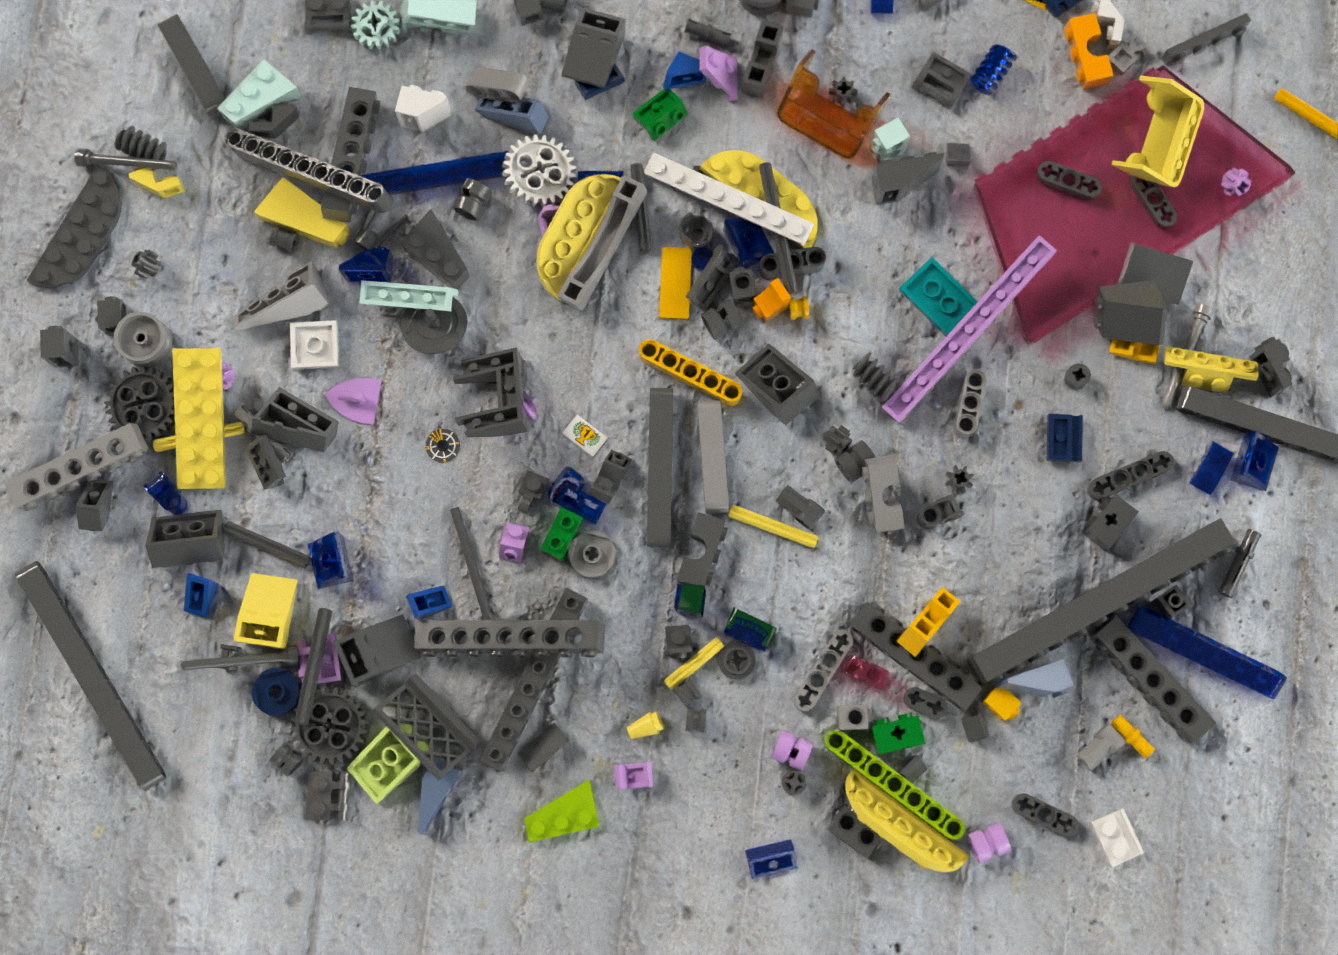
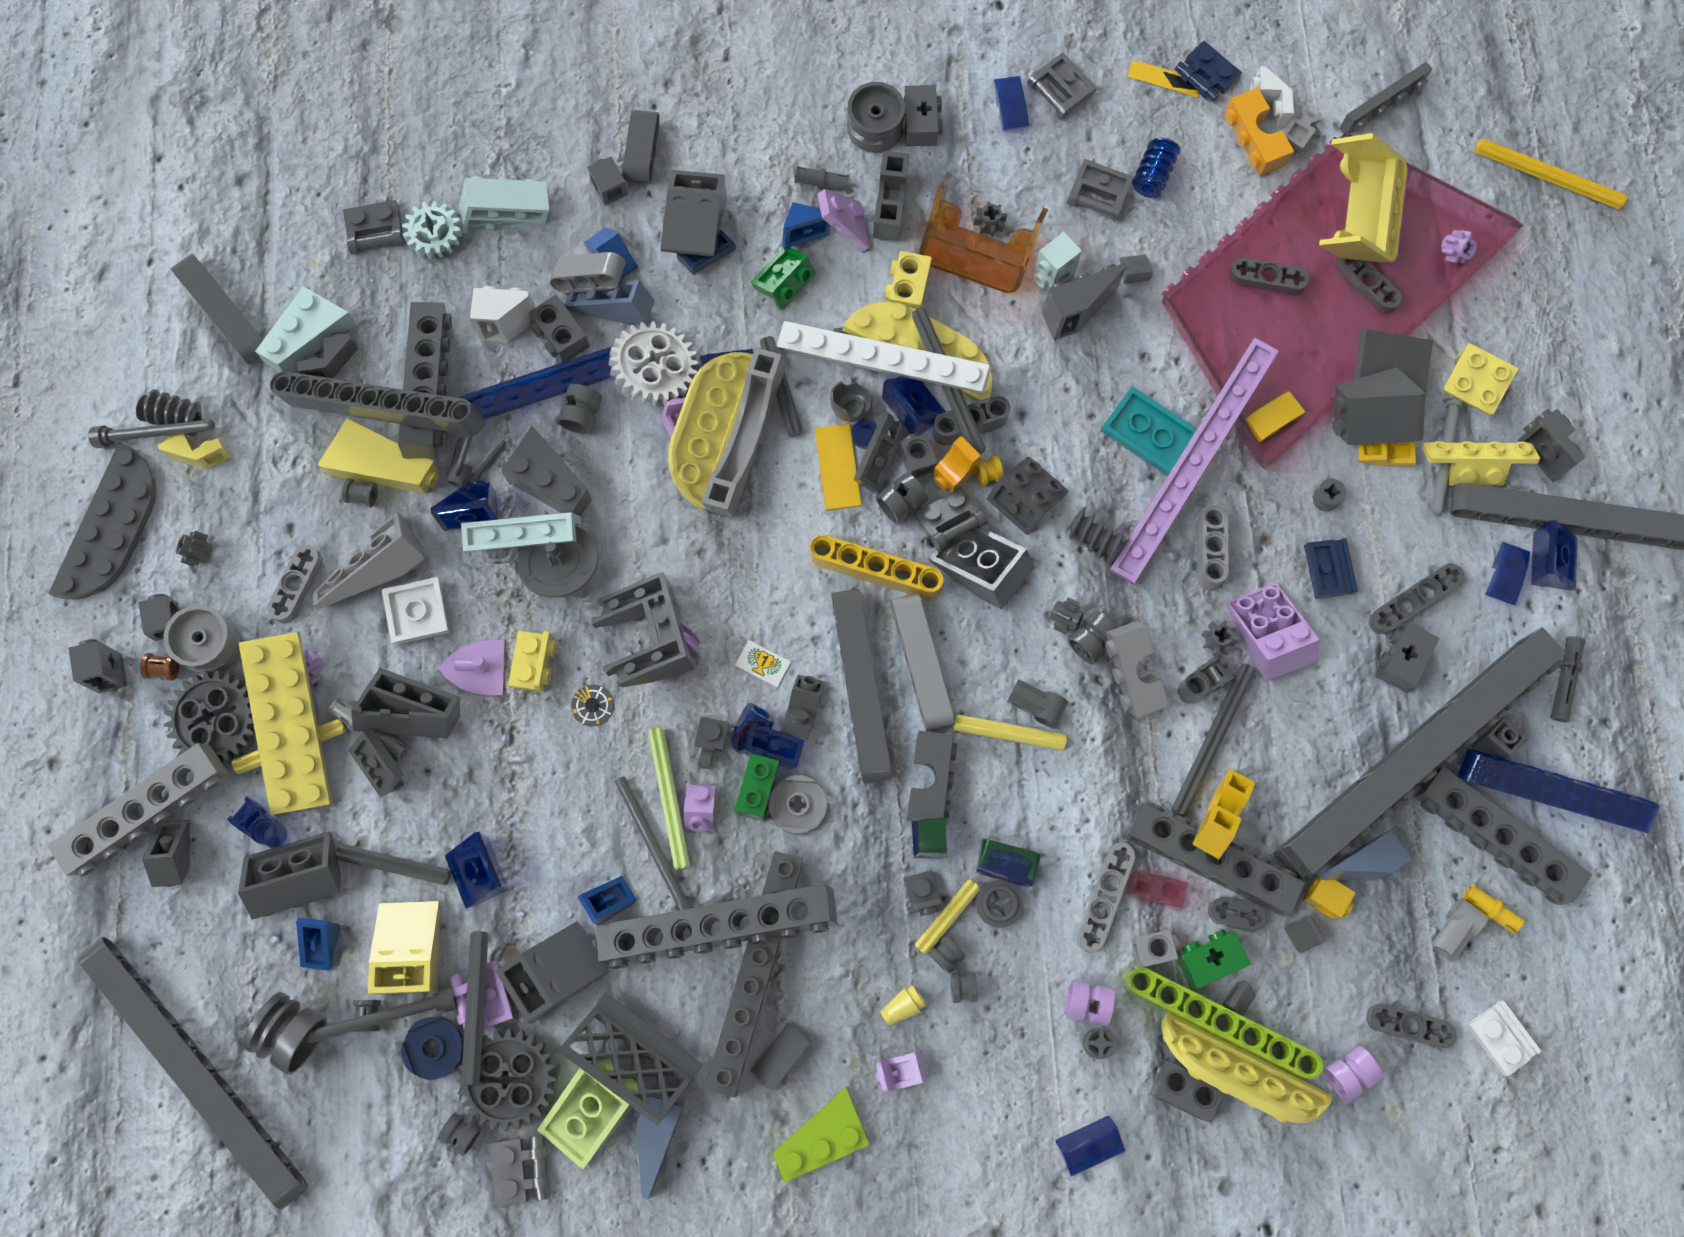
camera: 15 degrees left, 5 degrees down
none -> dark orange bush [140,653,179,681]
none -> flat silver wheel [242,992,327,1075]
none -> light grey beam [267,545,322,623]
none -> light yellow bracket [508,631,557,693]
none -> dark grey brick [529,295,590,364]
none -> blue slope [584,227,638,280]
none -> yellowish green axle [649,728,690,870]
none -> light yellow brick [884,251,932,310]
none -> dark grey plate [914,487,988,550]
none -> dark grey bracket [986,457,1069,535]
none -> dark grey axle [1171,663,1256,817]
none -> lavender slope [1226,583,1320,681]
none -> yellow slope [1243,391,1306,443]
none -> light yellow bracket [1442,343,1519,416]

